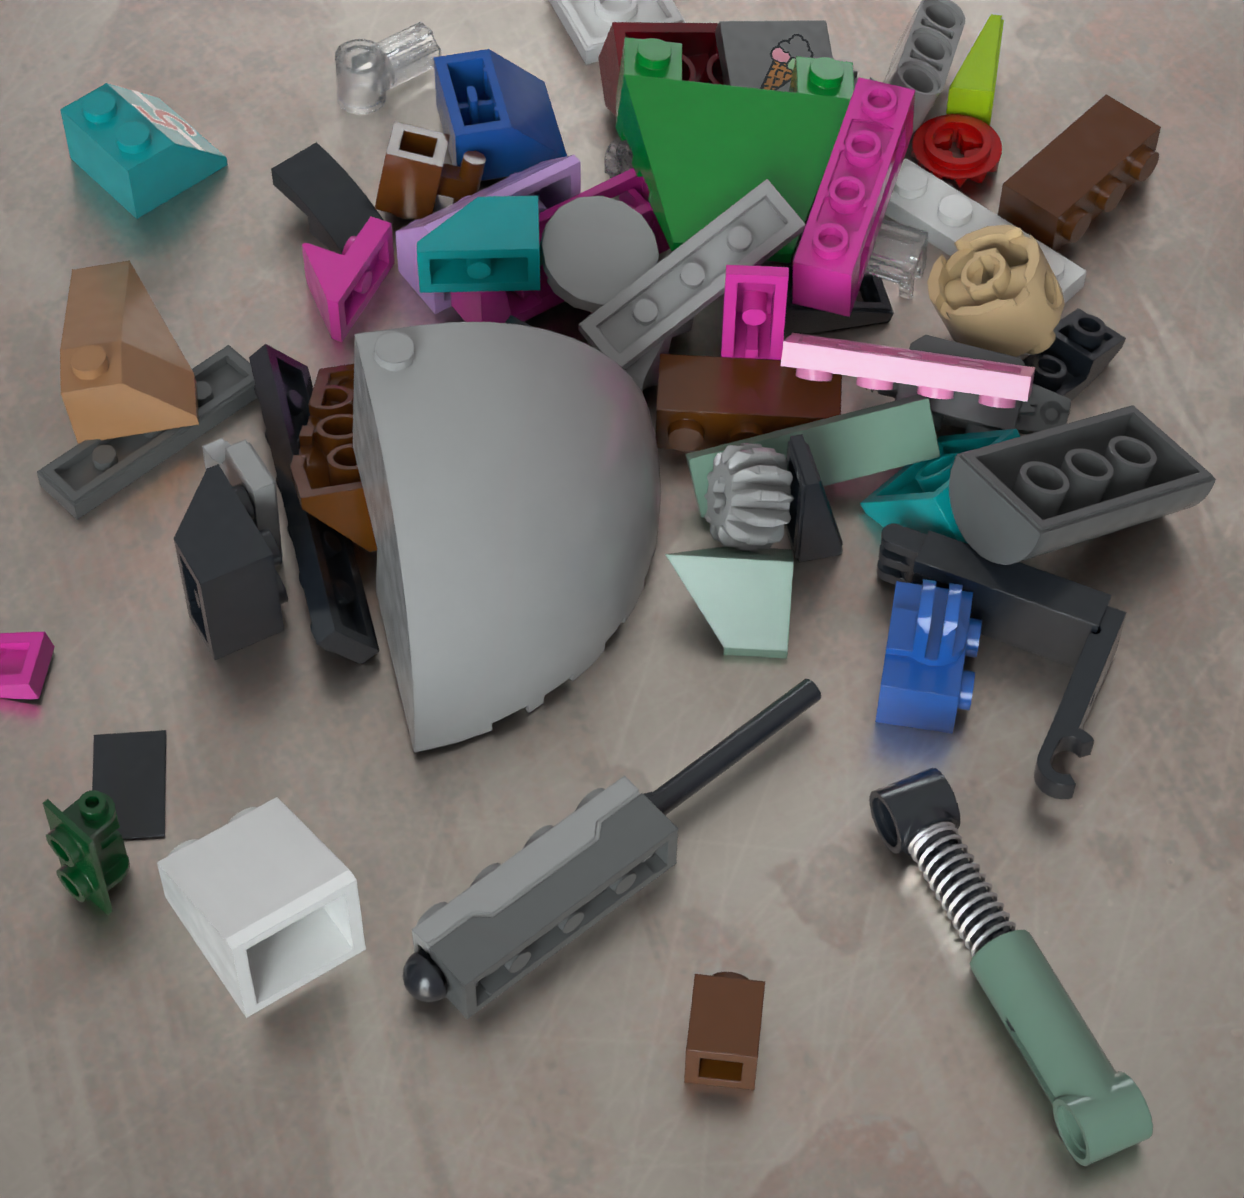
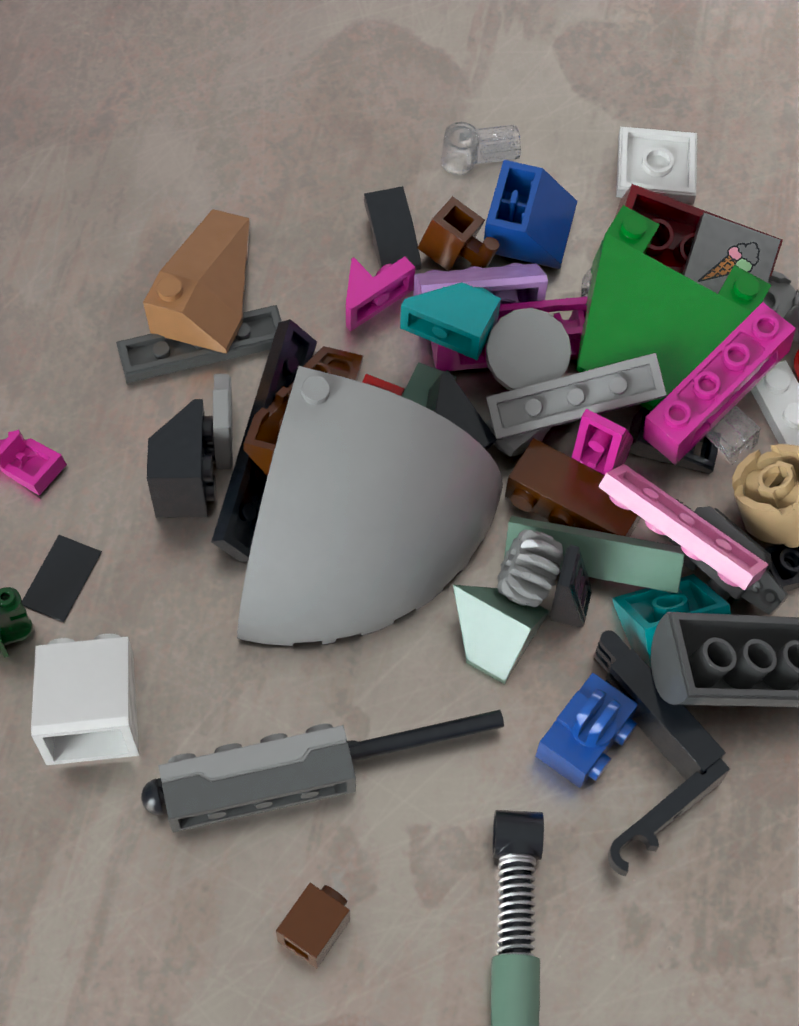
camera: 25 degrees right, 10 degrees up
teal slope [60,83,228,219] -> none

